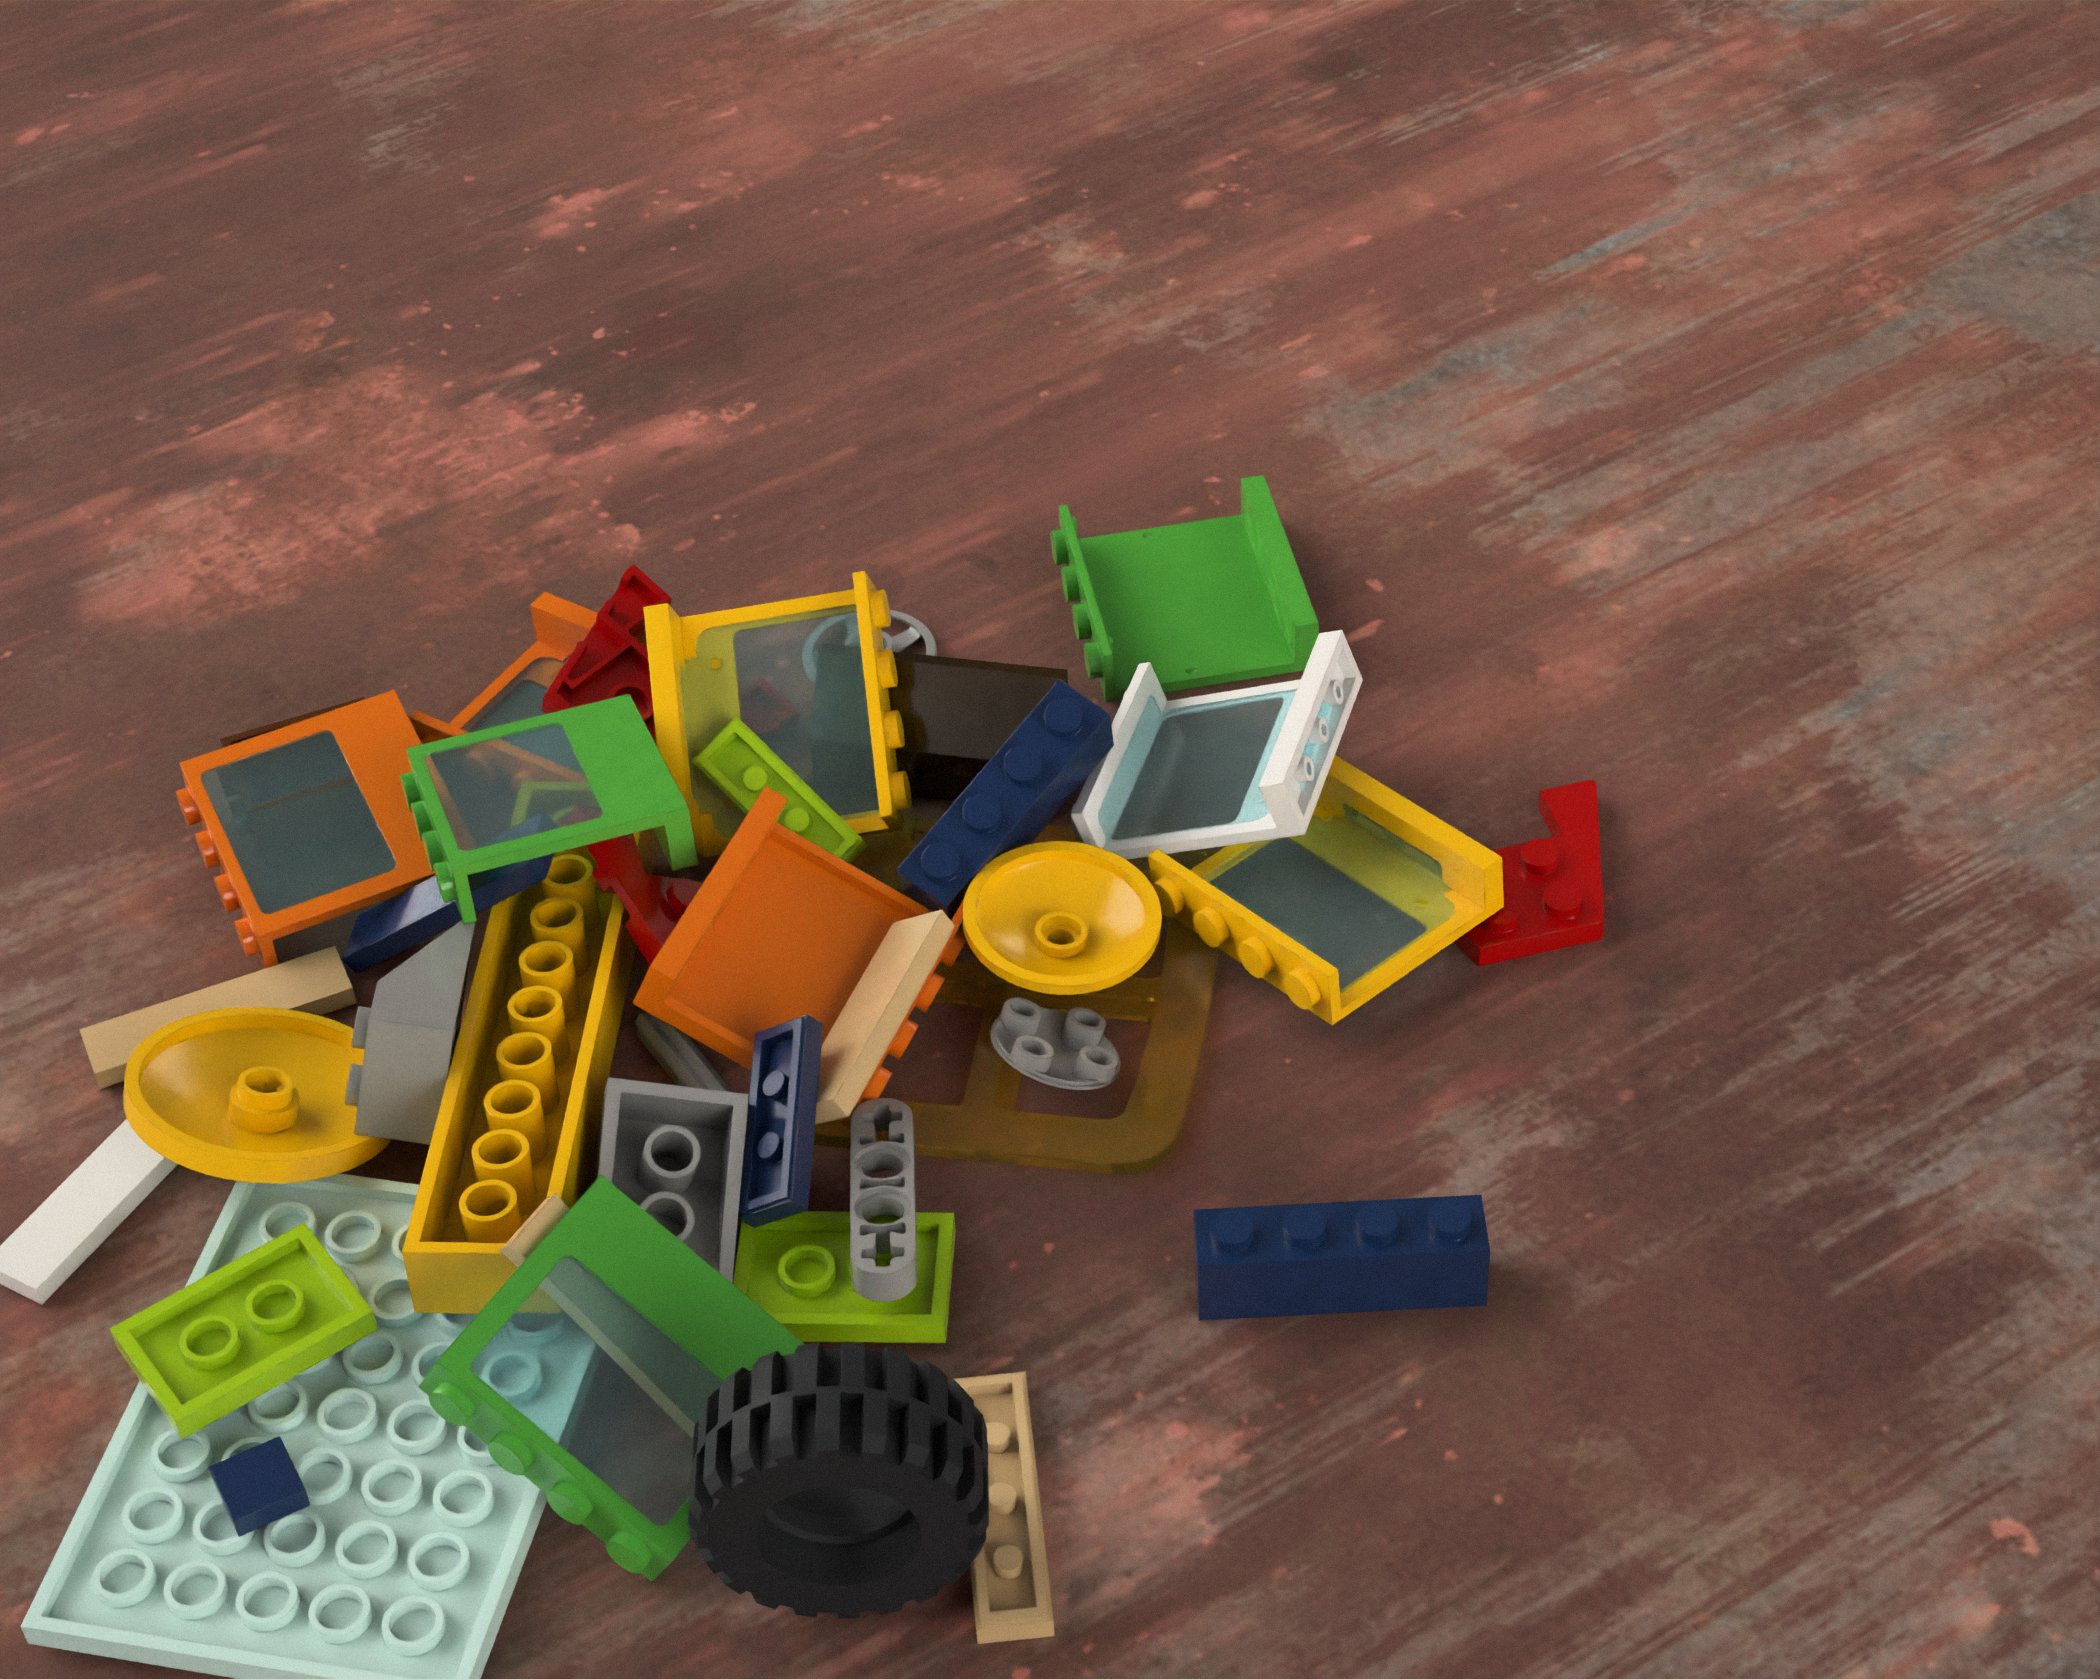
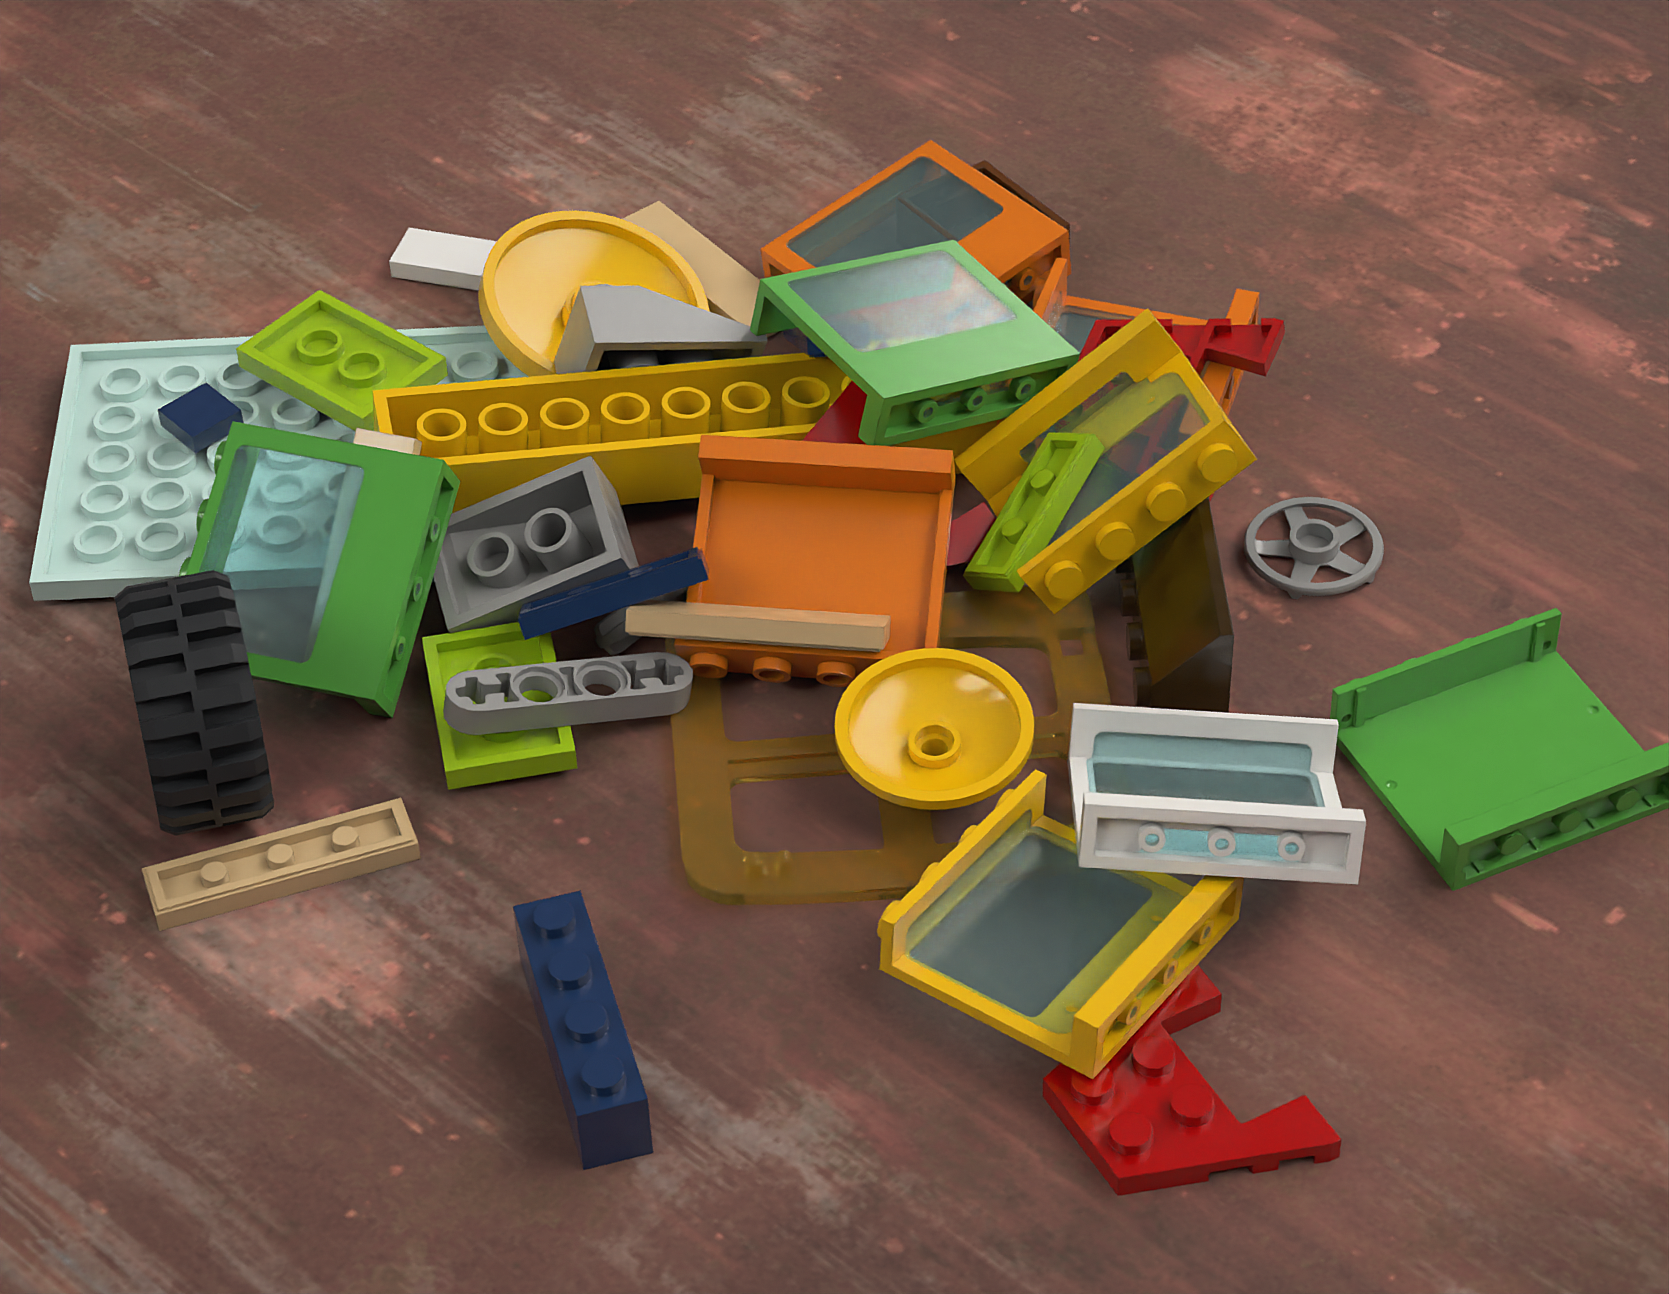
camera: 75 degrees right, 0 degrees up
dark blue brick [896,679,1114,927] -> none
light grey dish [990,997,1121,1090] -> none

